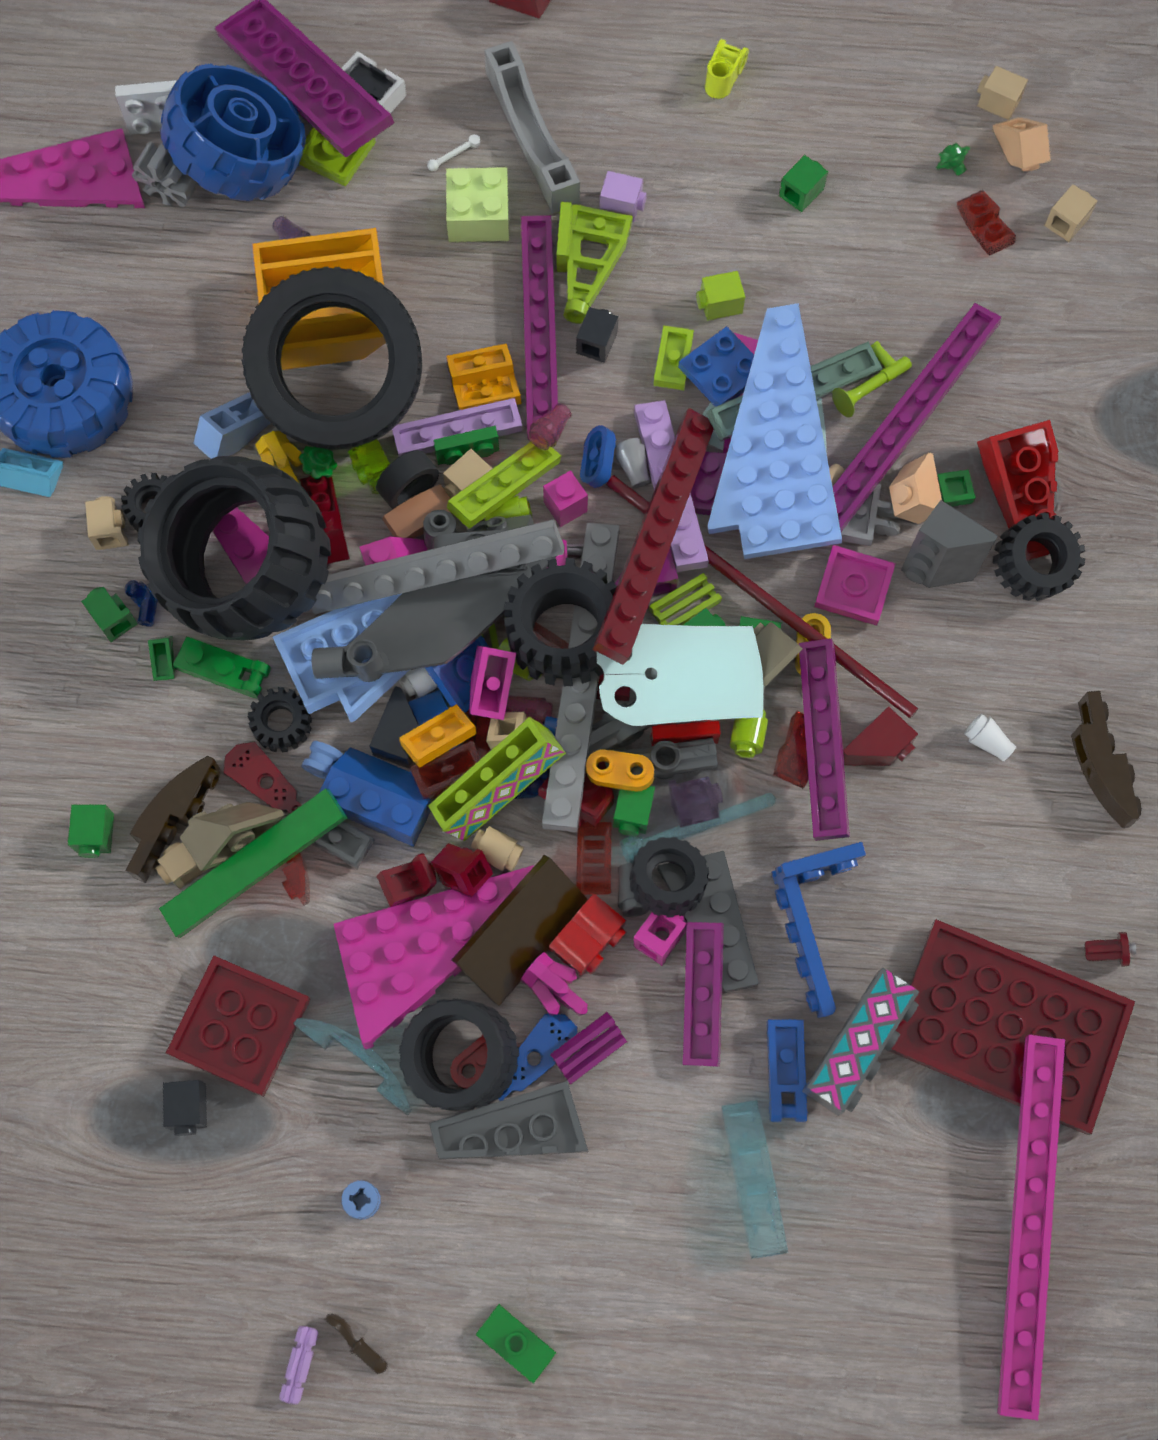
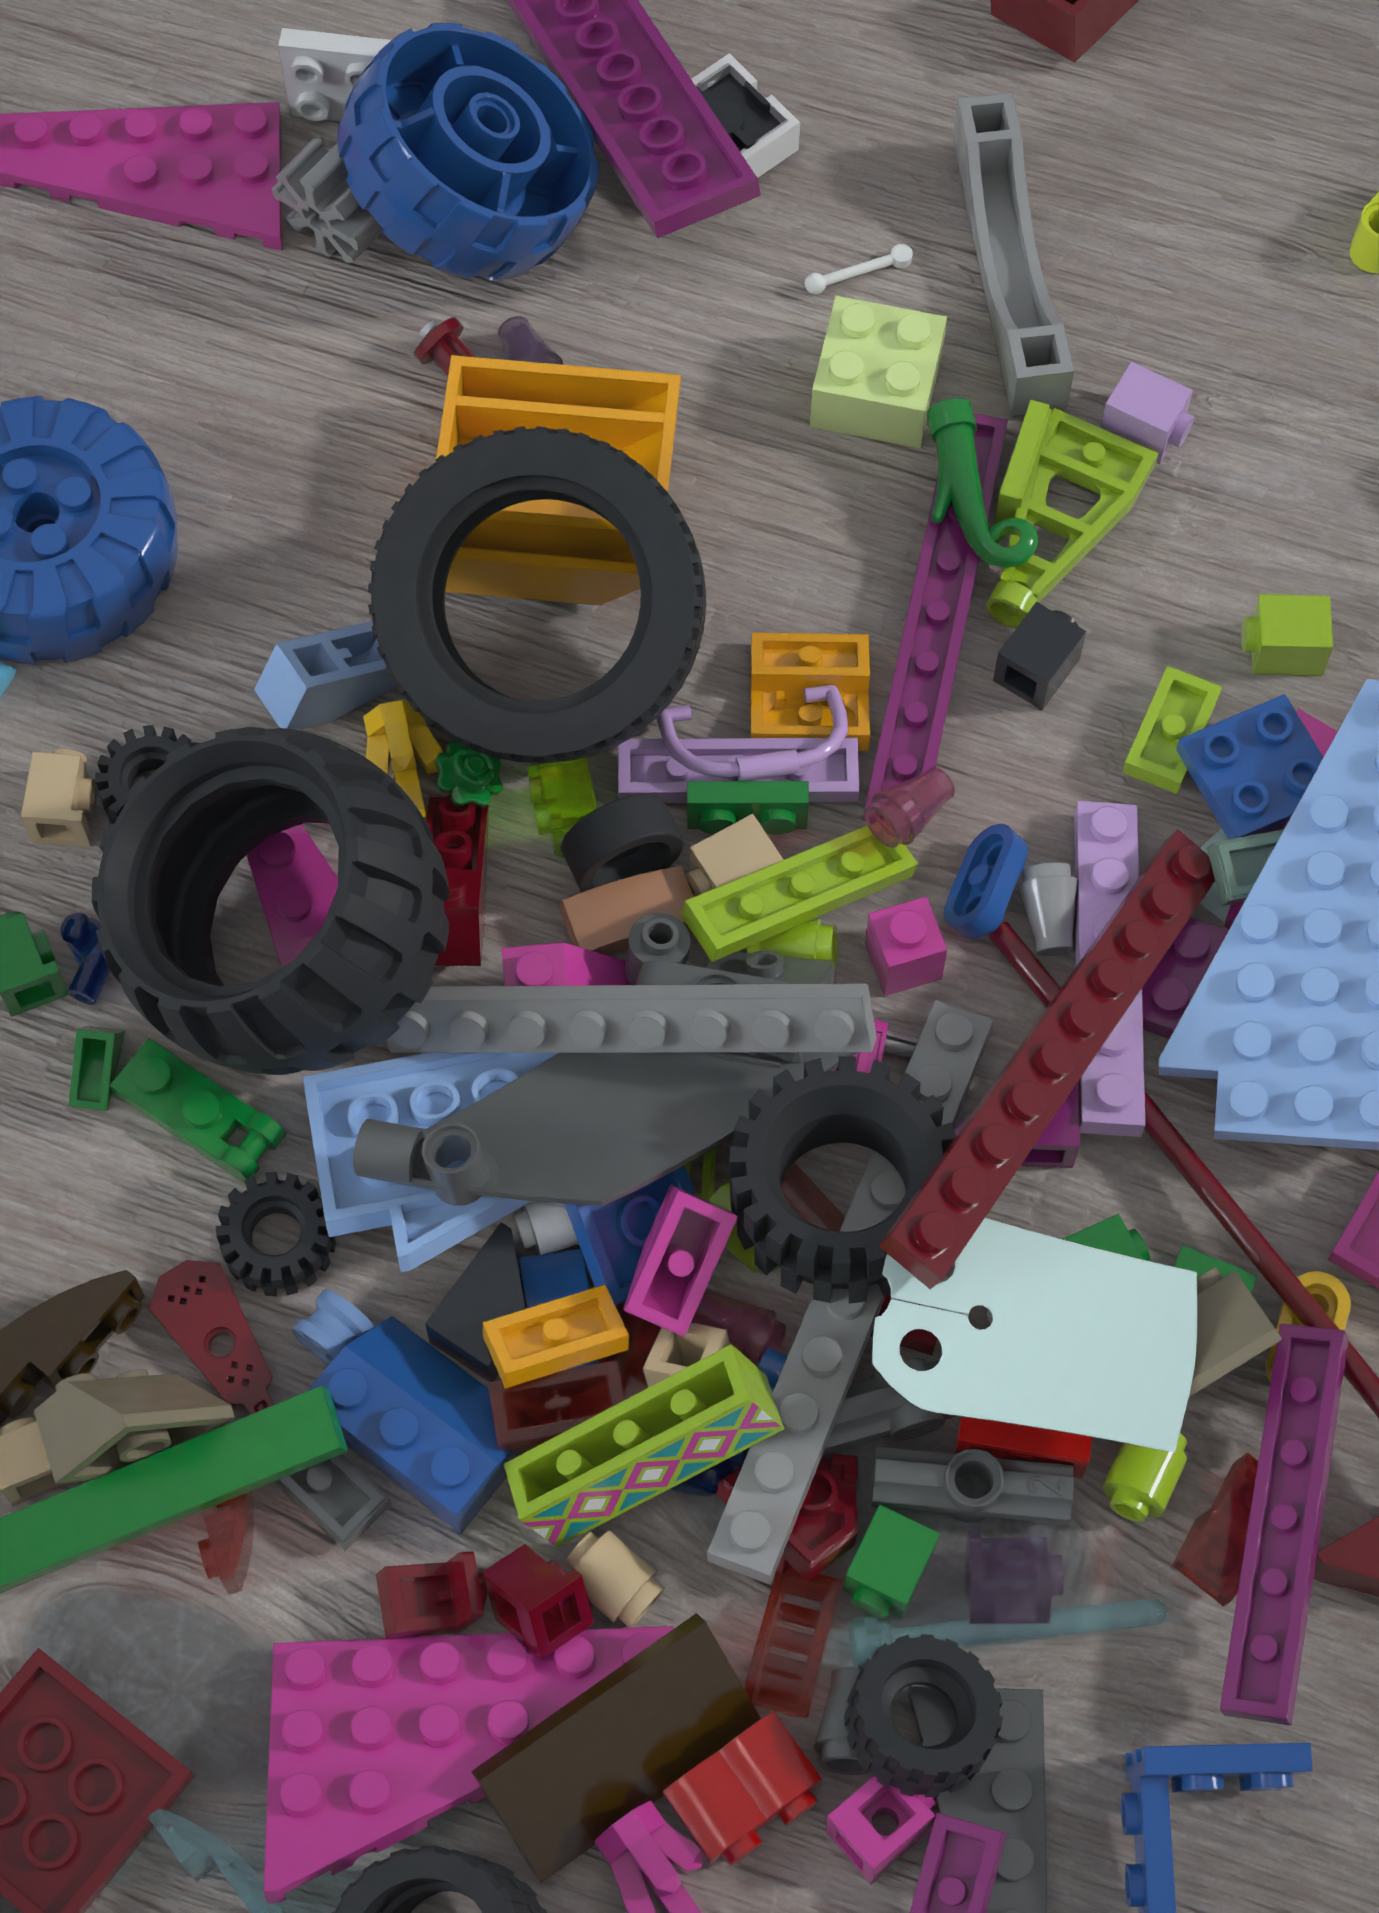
camera: 15 degrees right, 5 degrees down
lime tile [299,127,376,187] -> none
light orange plate [586,749,654,791] -> none
lime tile [649,573,722,625] -> none
none -> dark red piece [414,317,475,376]
none -> lavender piece [656,685,848,781]
none -> green plant [926,398,1038,568]

